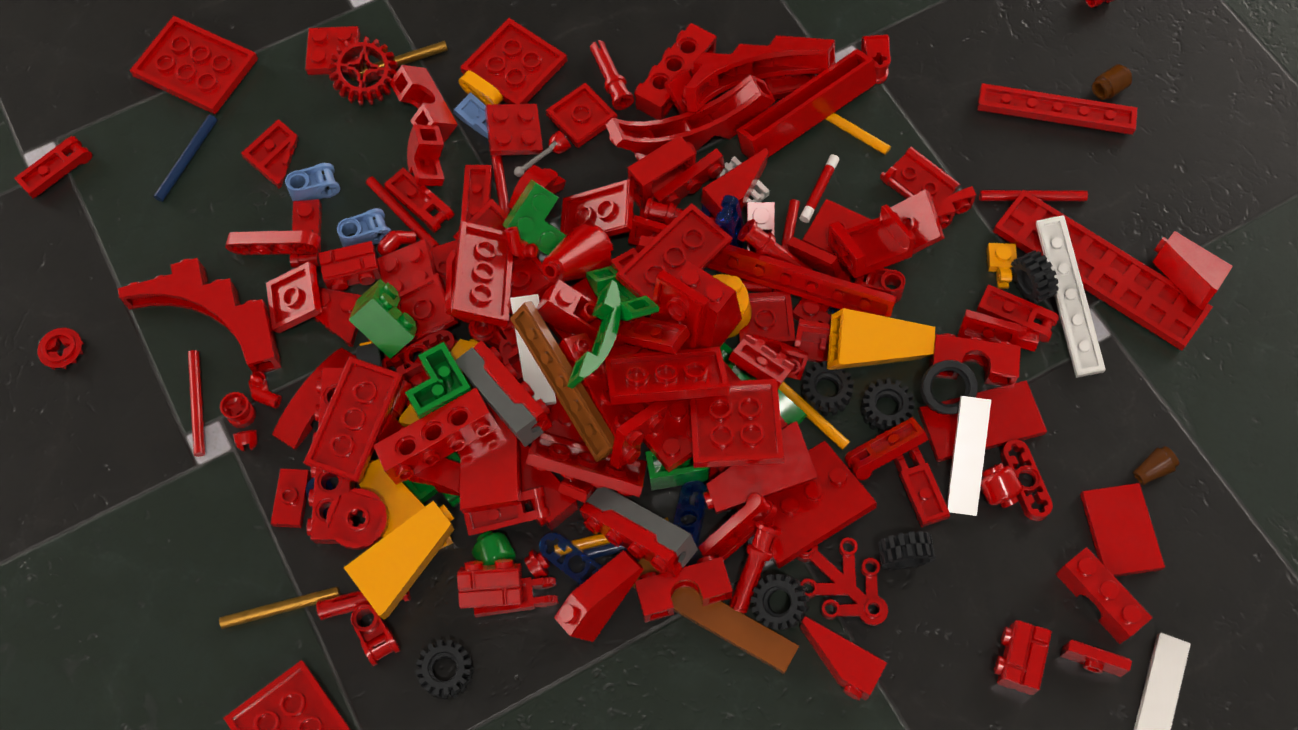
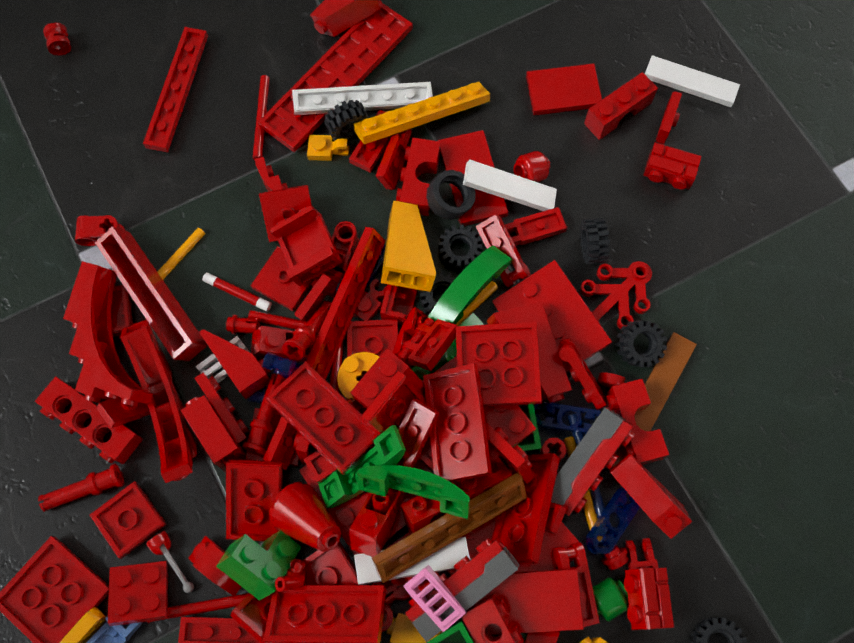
camera: 90 degrees left, 5 degrees up
red pin [729,521,782,613] -> none
red slope [800,616,887,700] -> none
red piece [880,147,961,207] -> none
red beam [1000,439,1053,521] -> none
reddish brown brick [1092,64,1132,100] -> none
reddish brown cone [1133,446,1180,485] -> none
none -> red pin [226,315,260,335]
none -> light orange plate [354,82,490,144]
none -> bright pink slope [403,565,466,632]
none -> green slope [428,245,512,324]
none -> red bush [540,437,566,463]
none -> red tile [598,372,625,388]

